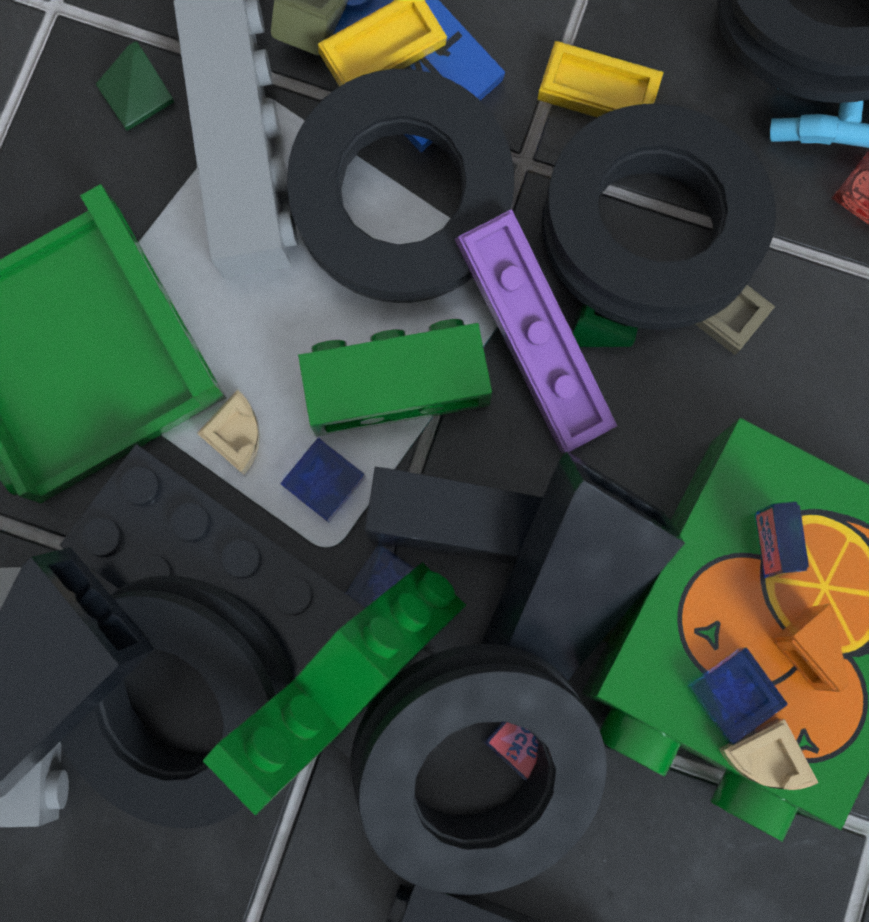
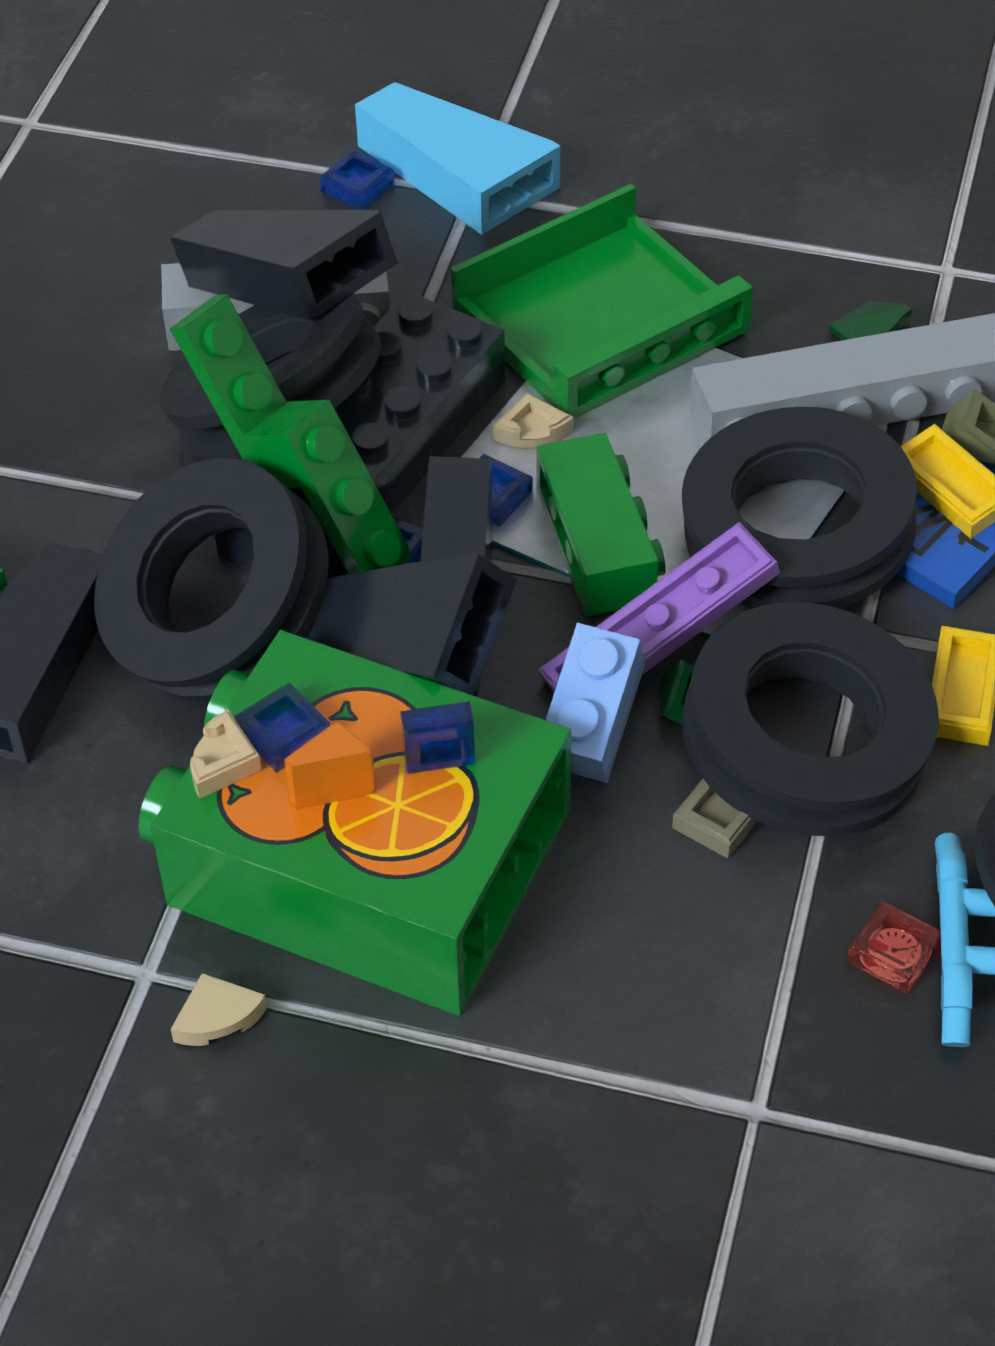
camera: 85 degrees right, 30 degrees down
none -> light blue brick [546,623,645,783]

